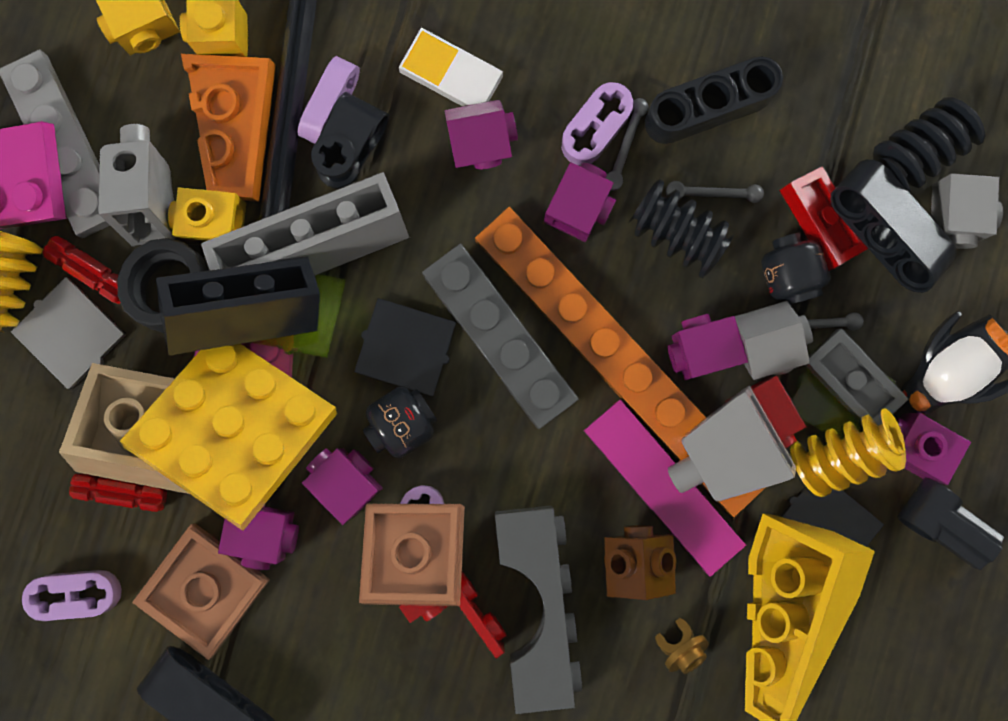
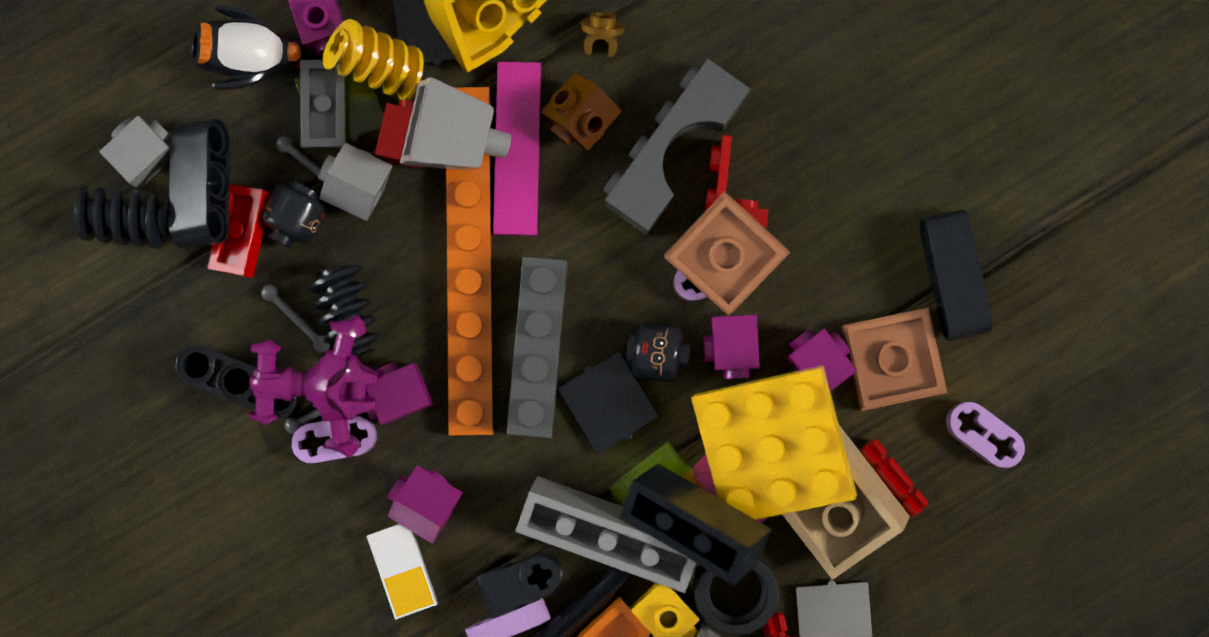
camera: 145 degrees left, 0 degrees up
magenta brick [668,314,748,380] -> none
none -> magenta piece [248,315,377,458]

